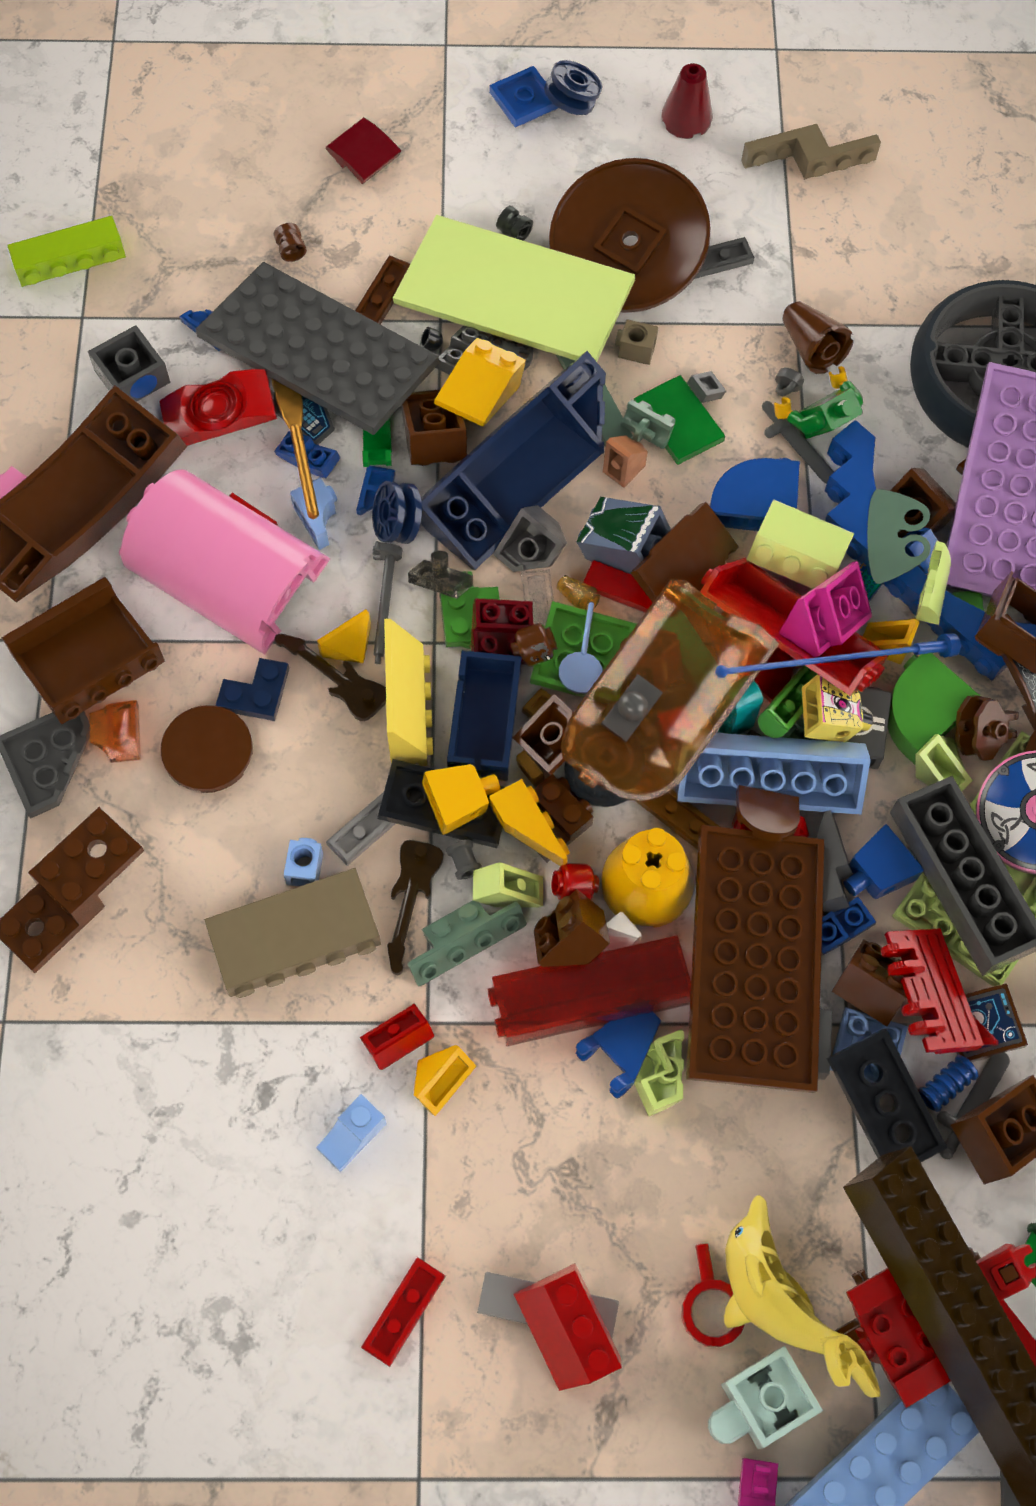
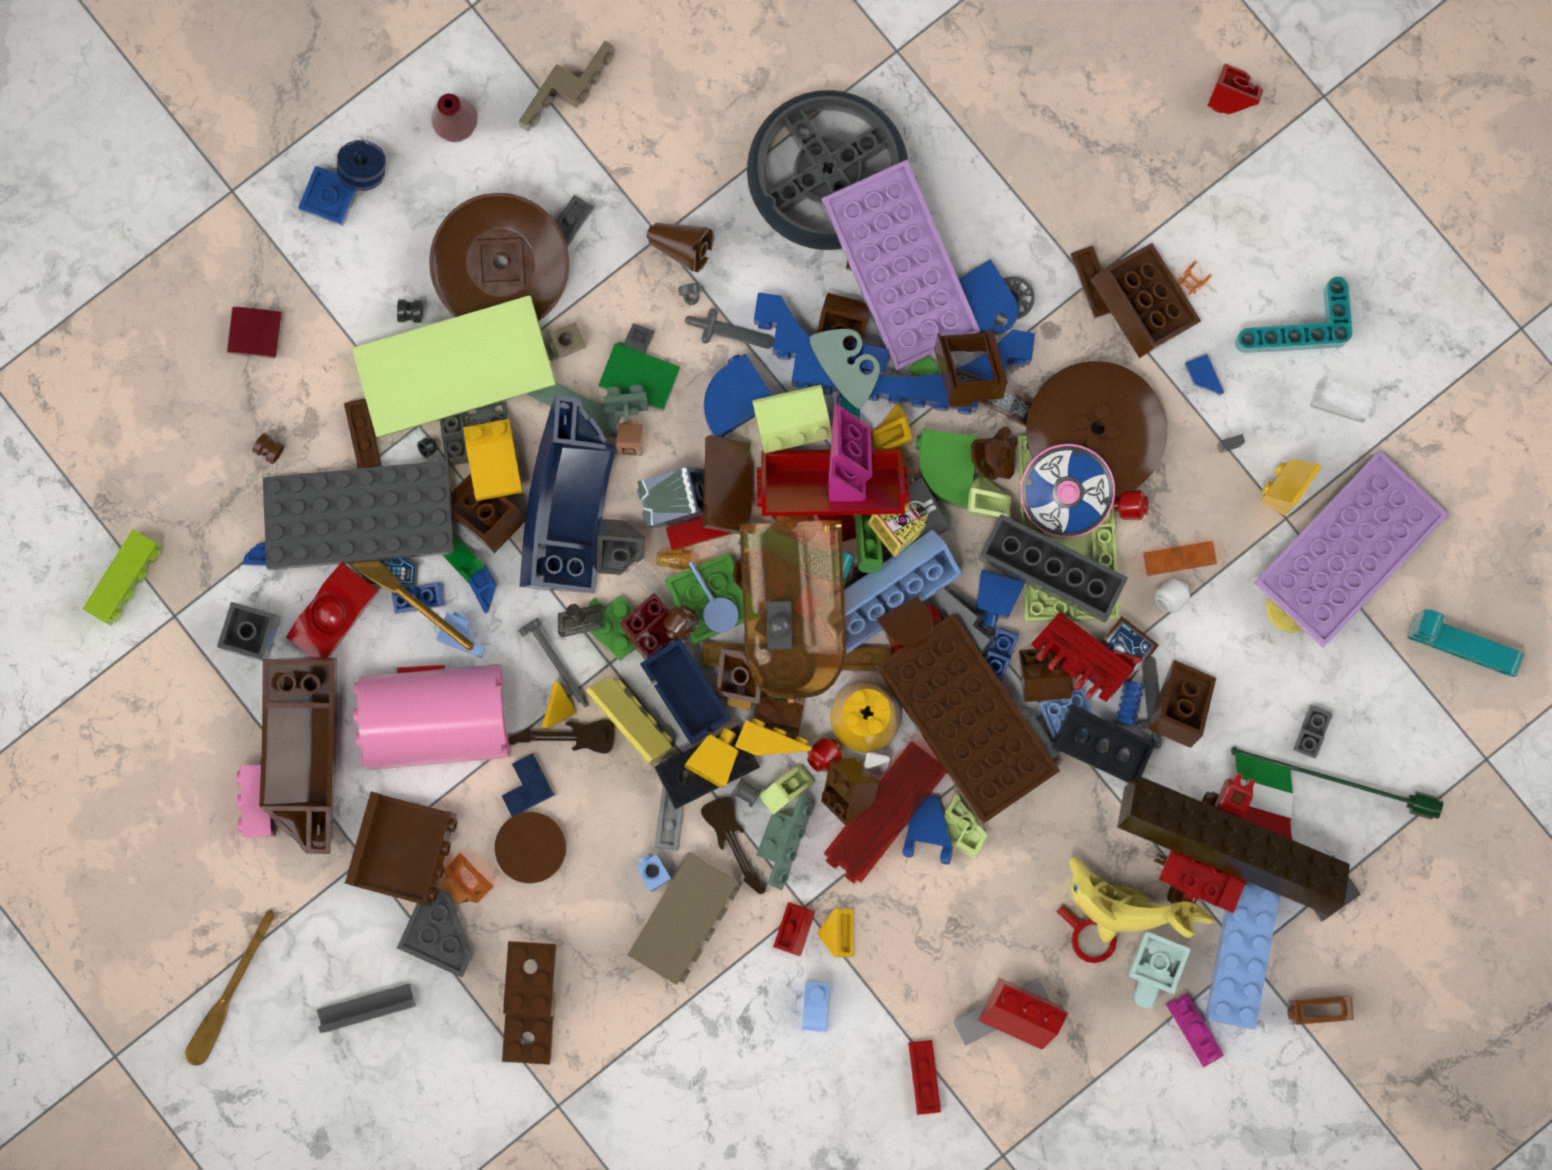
camera: 35 degrees left, 15 degrees up
dark blue wheel [372,481,422,544] -> none
blue piece [715,633,961,678] -> none
green torso [774,366,863,439] -> none
yellowish green slope [916,541,951,625] -> none

